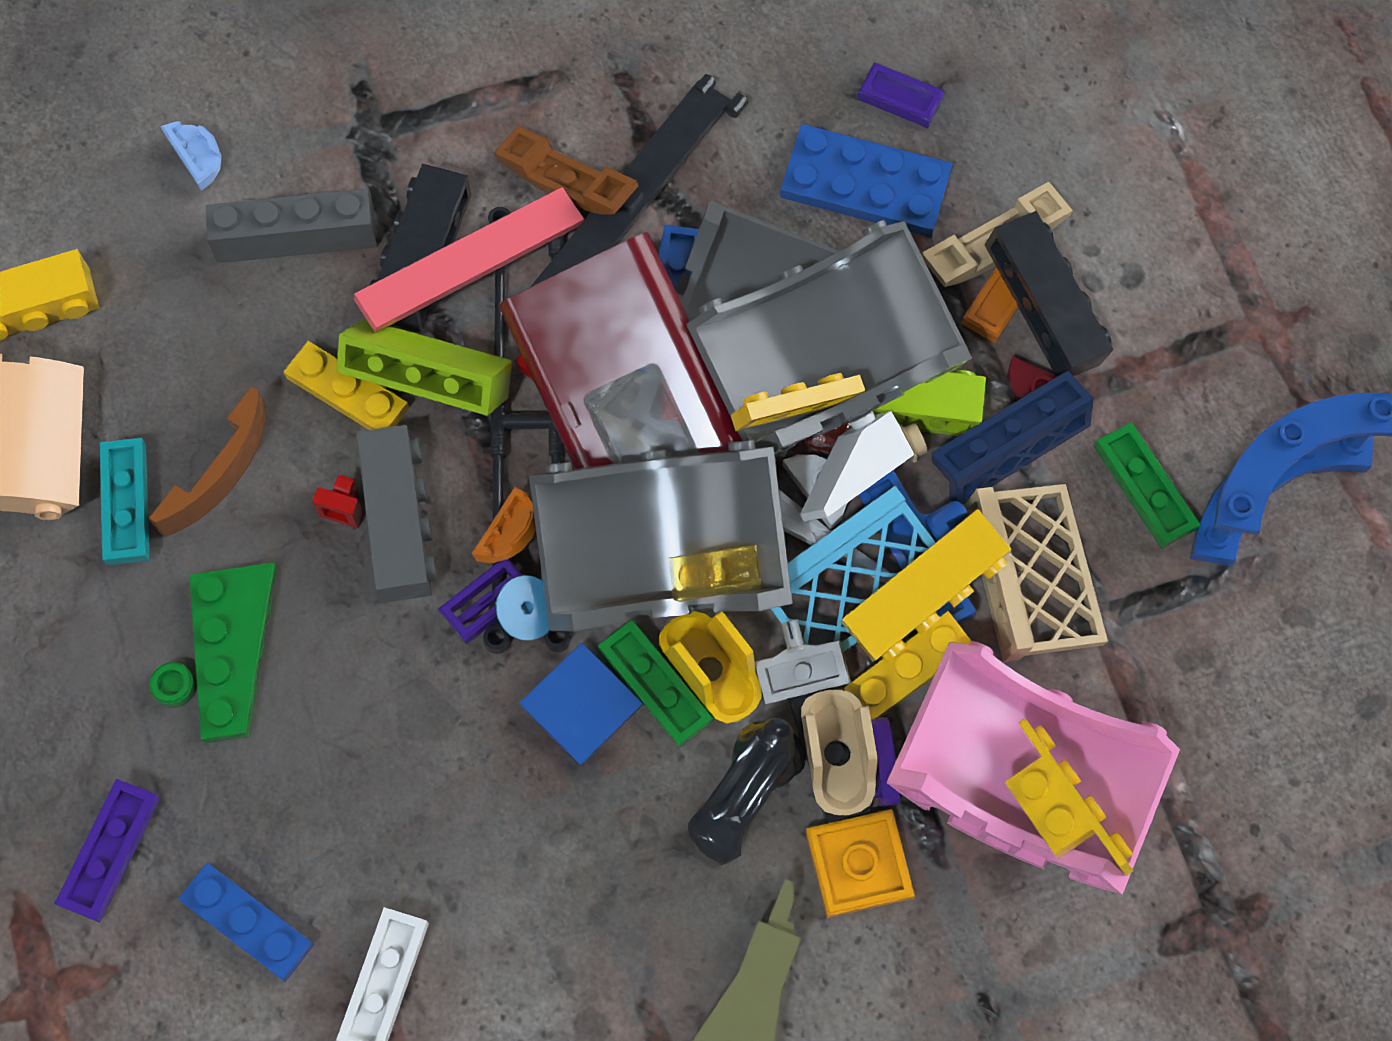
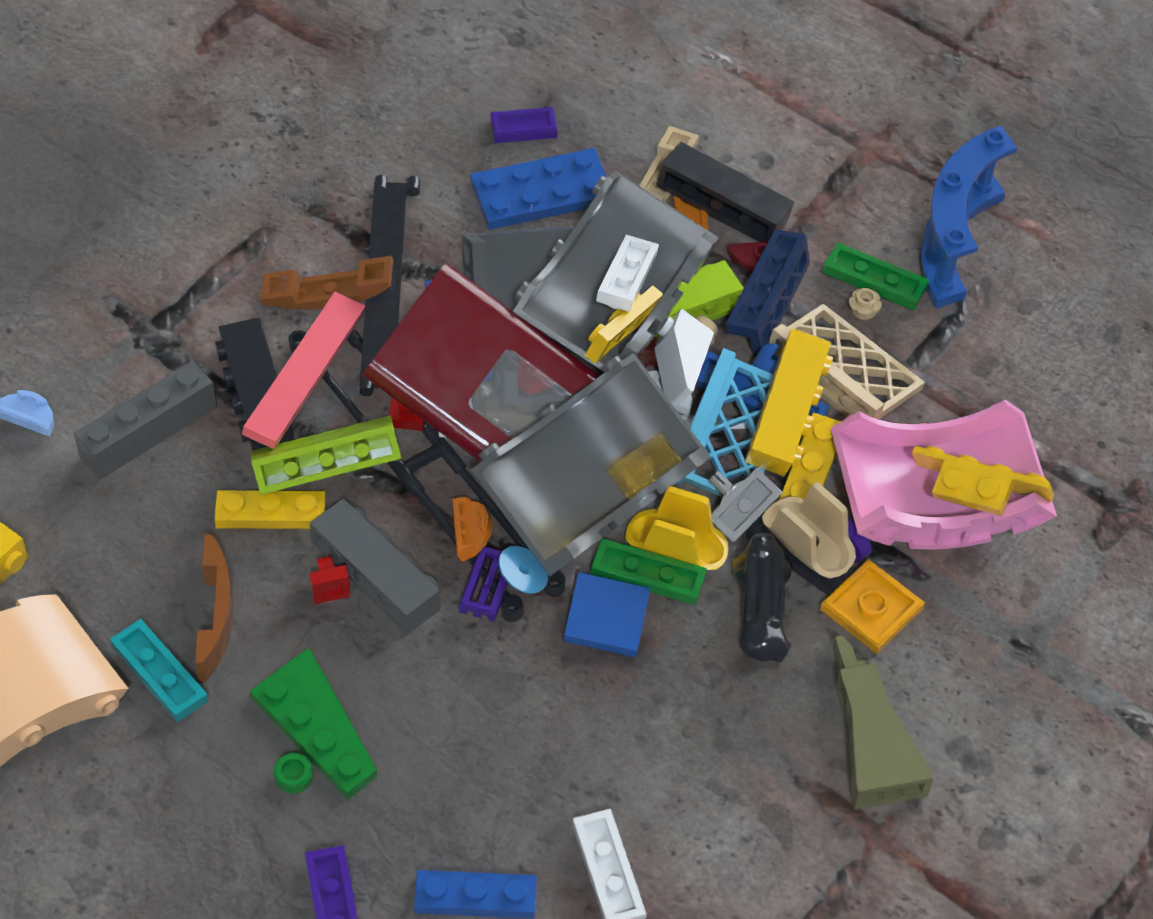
camera: 35 degrees left, 15 degrees down
none -> white plate [596,235,659,312]
none -> tan plate [849,288,882,319]

